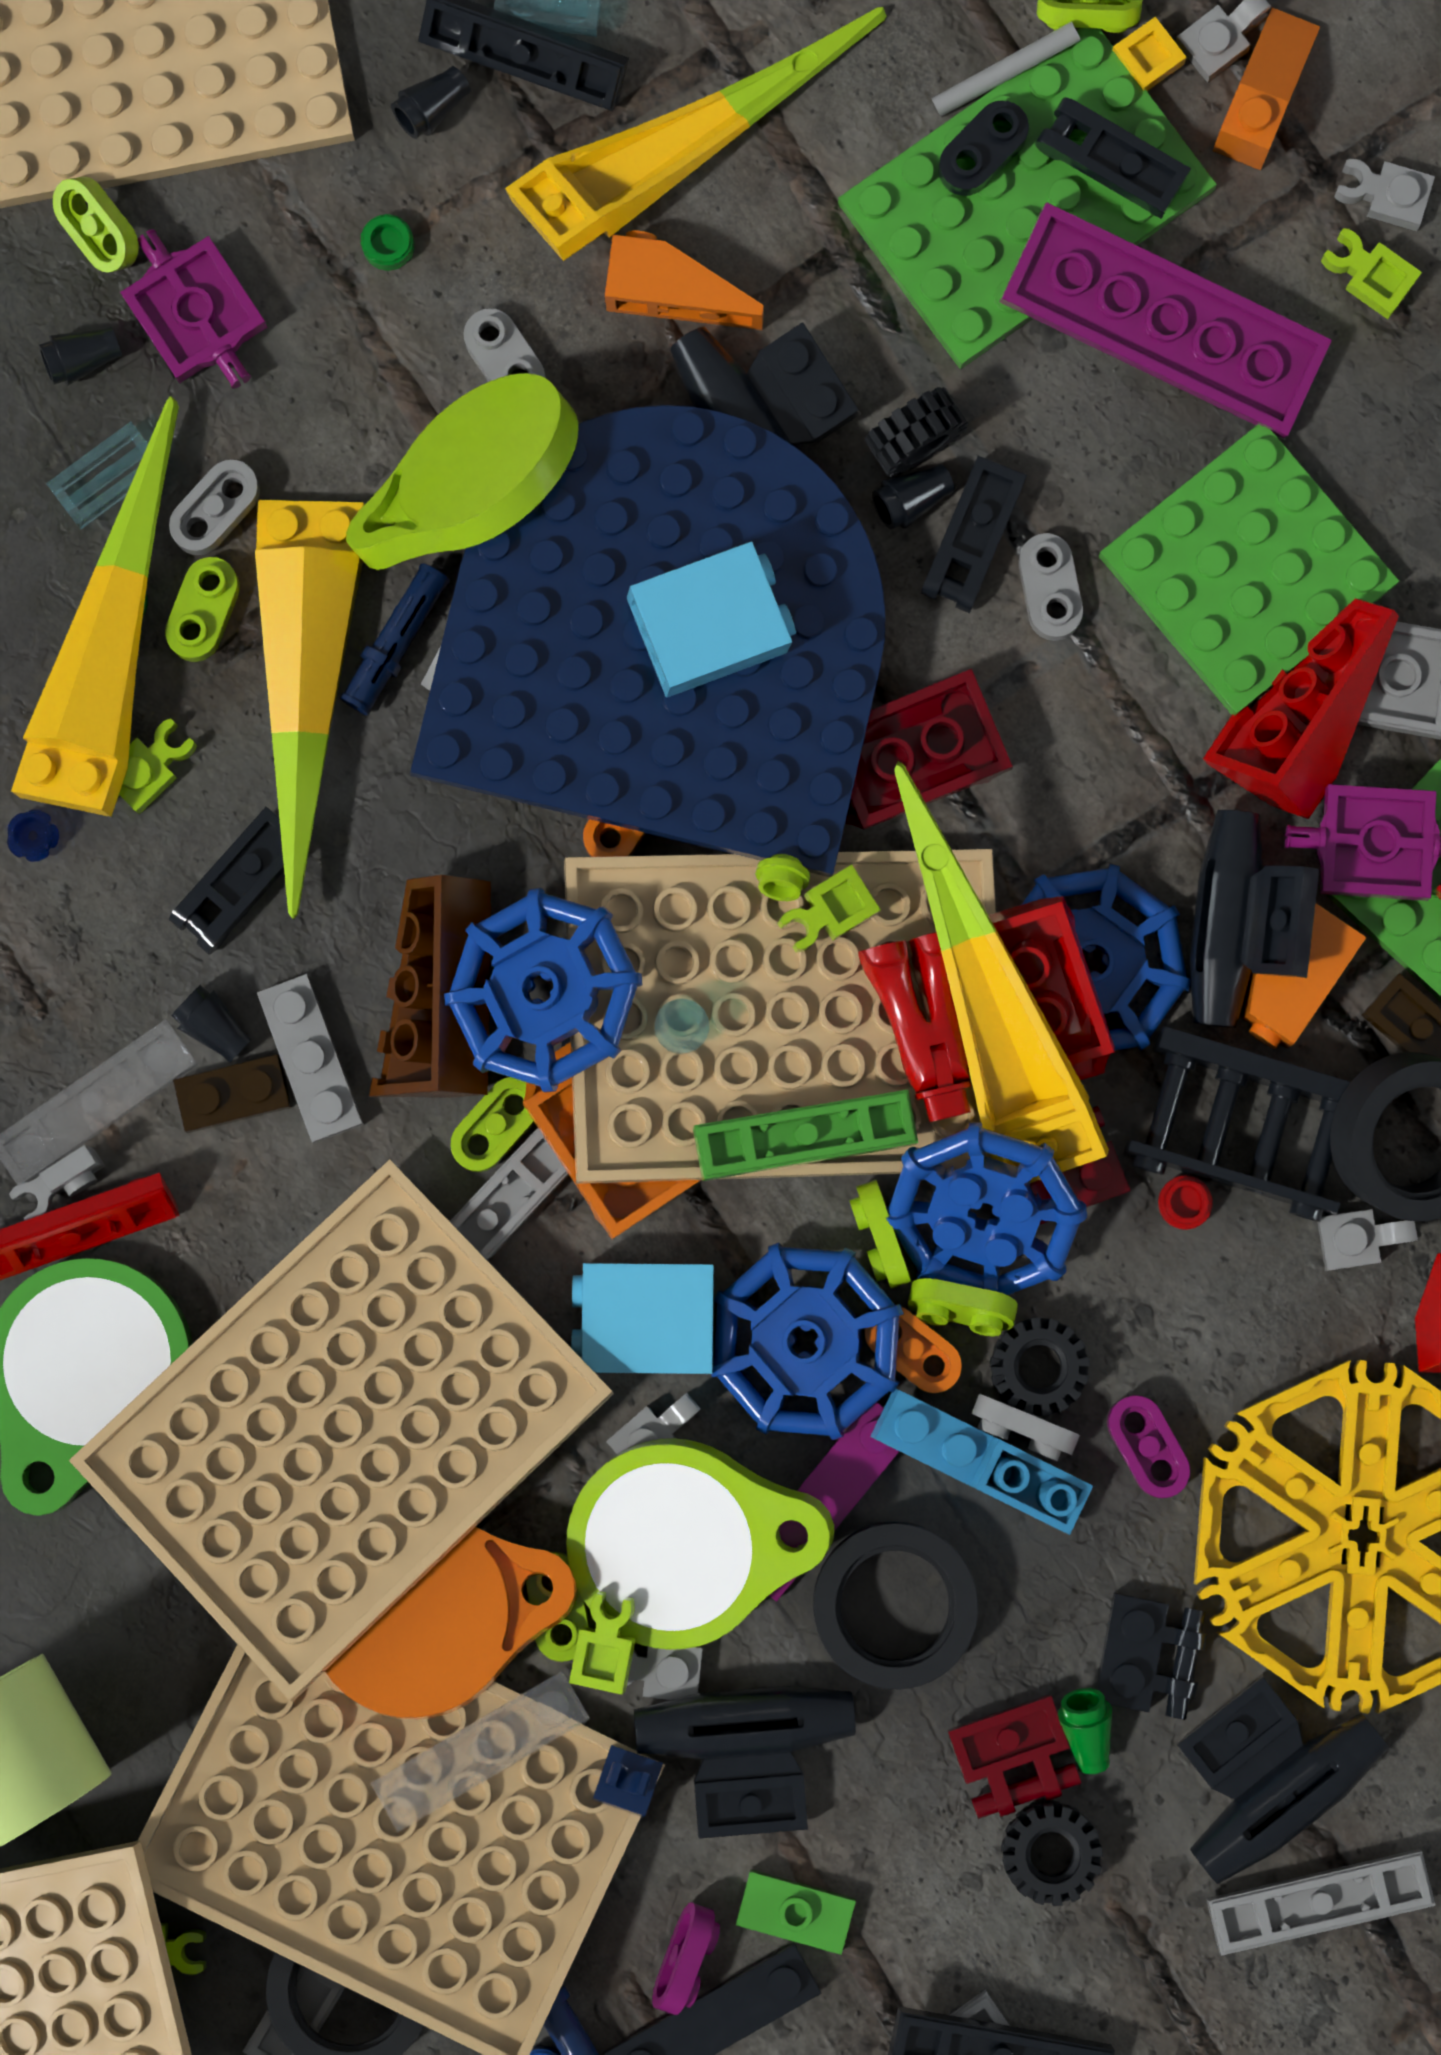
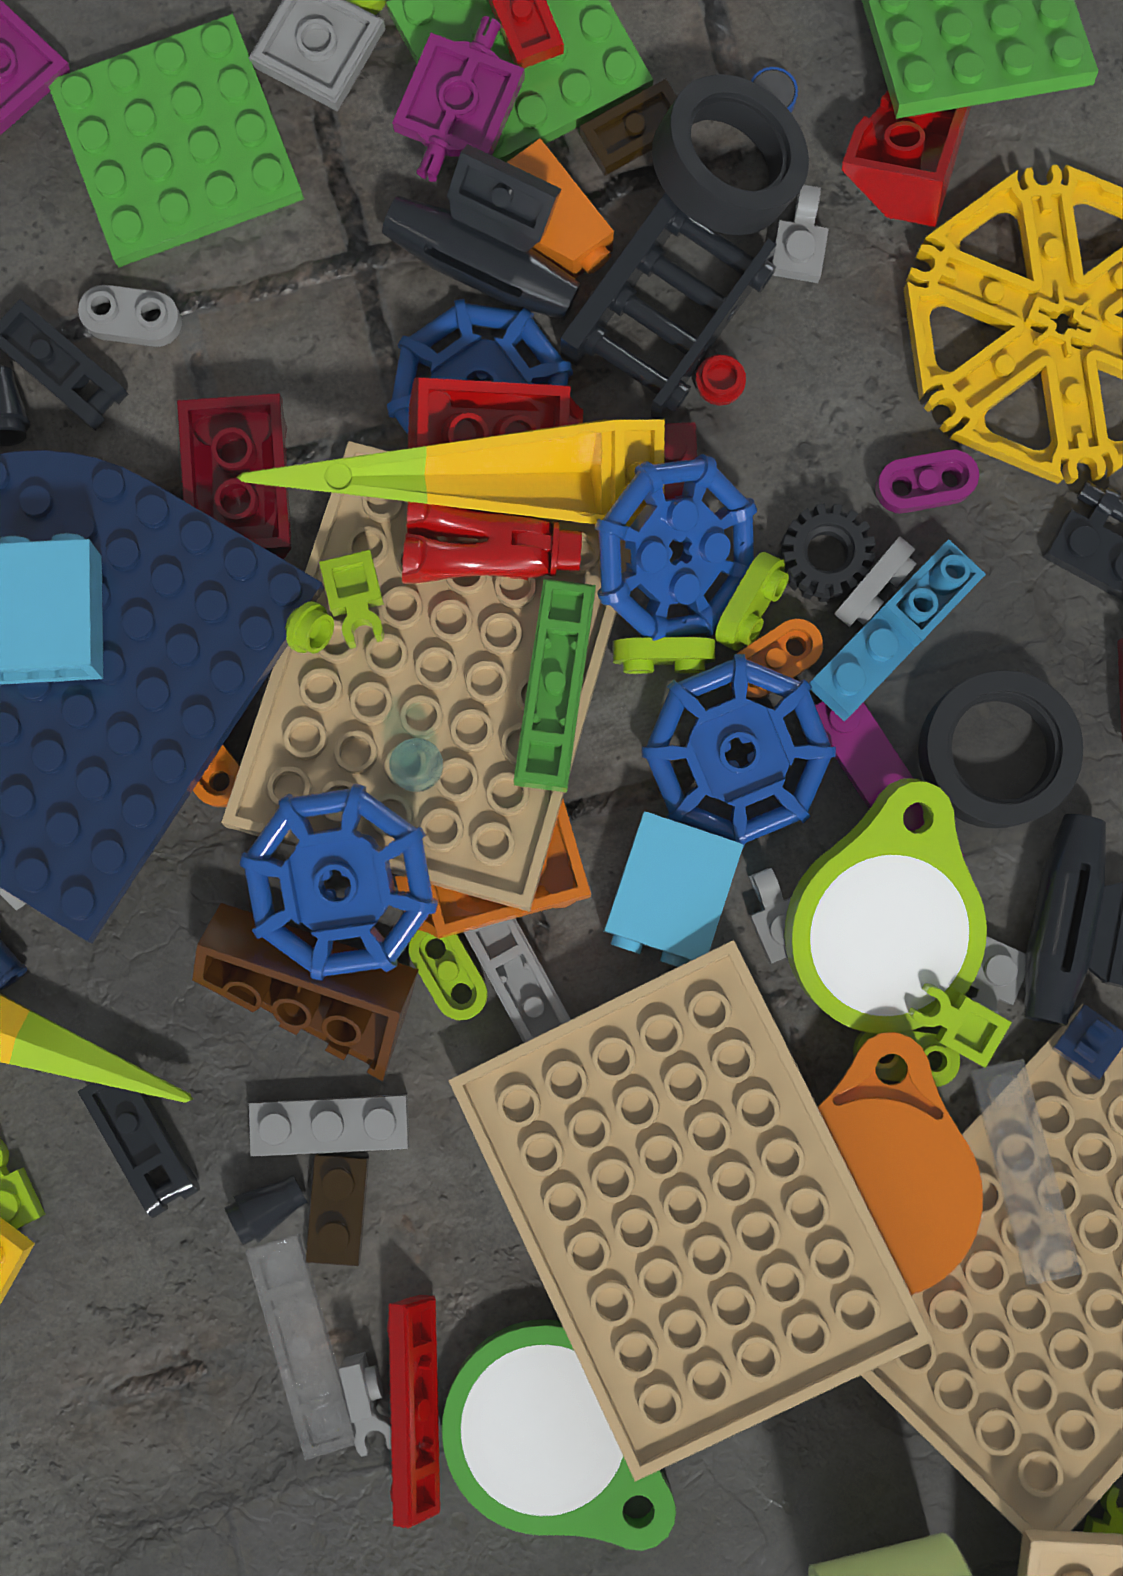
camera: 80 degrees left, 0 degrees up
clear blue plate [7,809,59,862] -> none
red wedge [1203,598,1399,820] -> none

